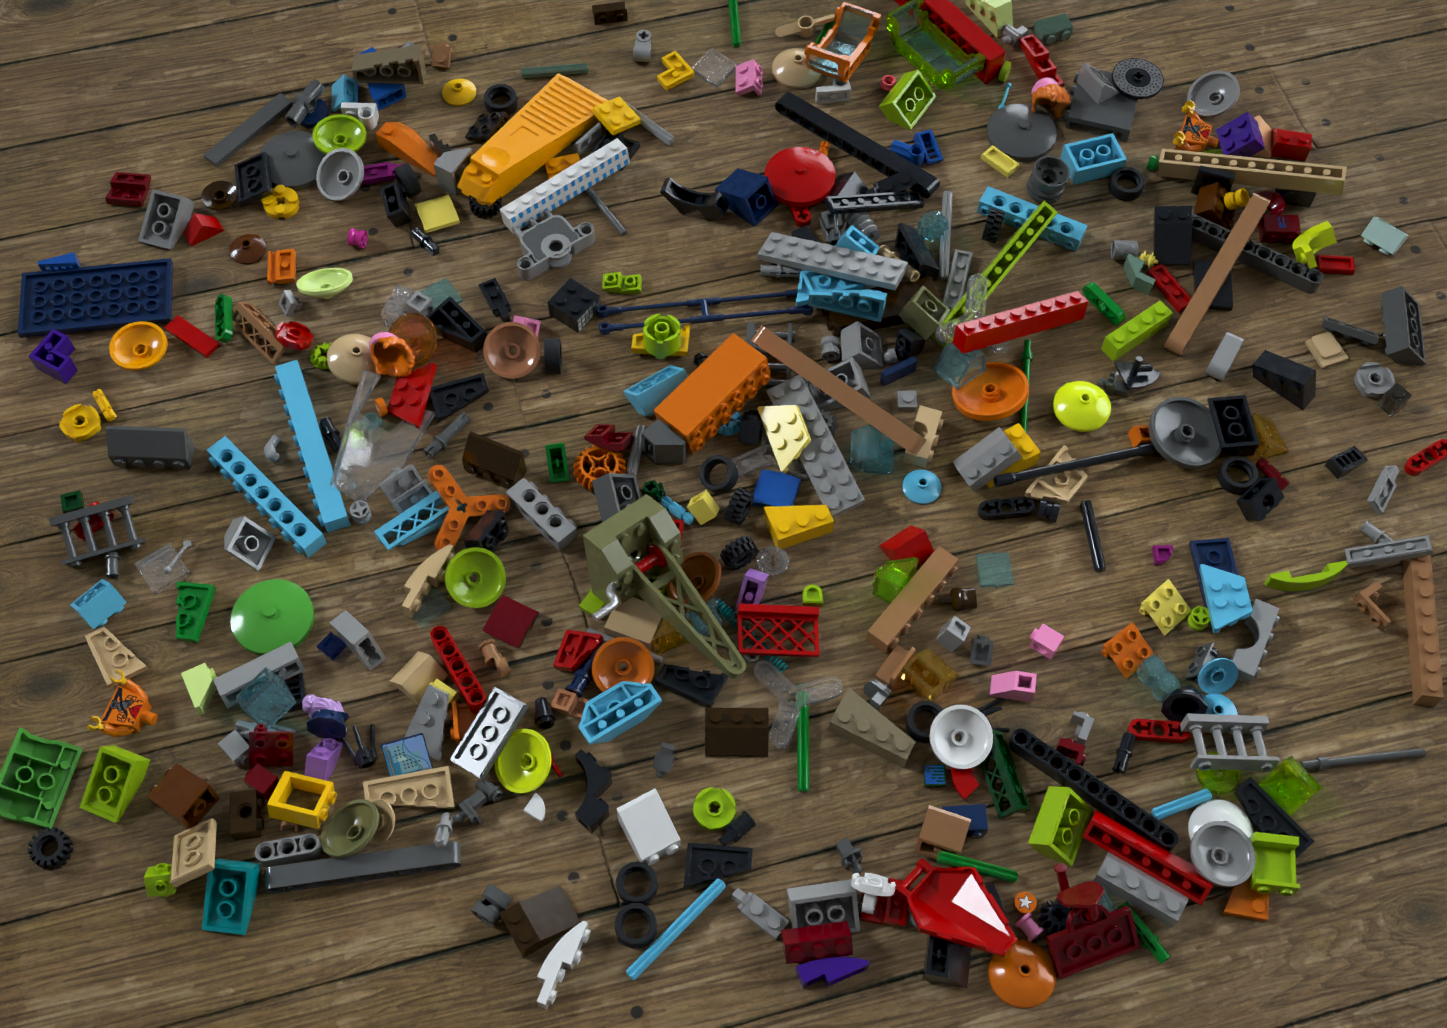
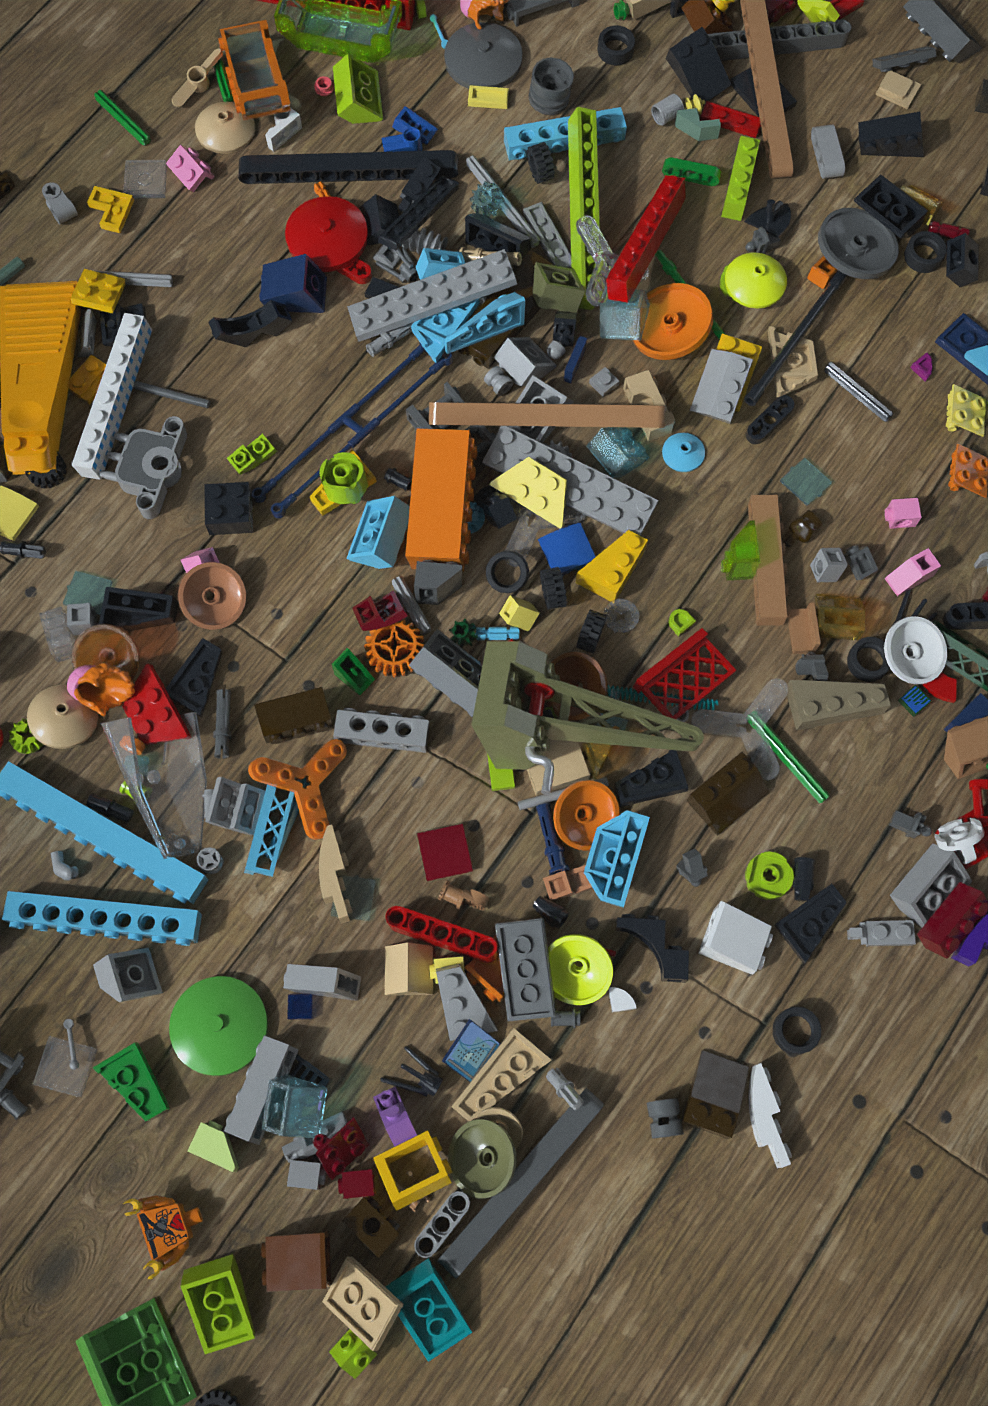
camera: 40 degrees left, 10 degrees up
medium azure slope [70,579,127,629] -> none
tan wing [85,627,148,688] -> none
dark blue piece [302,694,349,740] -> none
lime dish [445,547,506,608] -> none
dark grey piece [454,790,488,825] -> none
black slope [464,510,509,553] -> none
black hinge [478,278,511,323] -> none
black tyre [544,338,562,375] -> none
red wing [553,630,604,672] -> none
black tyre [616,861,658,905] -> none
medium azure axle [626,878,726,980] -> none
medium lavender slope [734,568,769,612] -> none
red slope [879,525,934,576] -> none
black wheel [1036,499,1060,523] -> none
medium azure brick [1060,133,1127,185] -> none
light grey plate [1354,362,1395,398] -> none

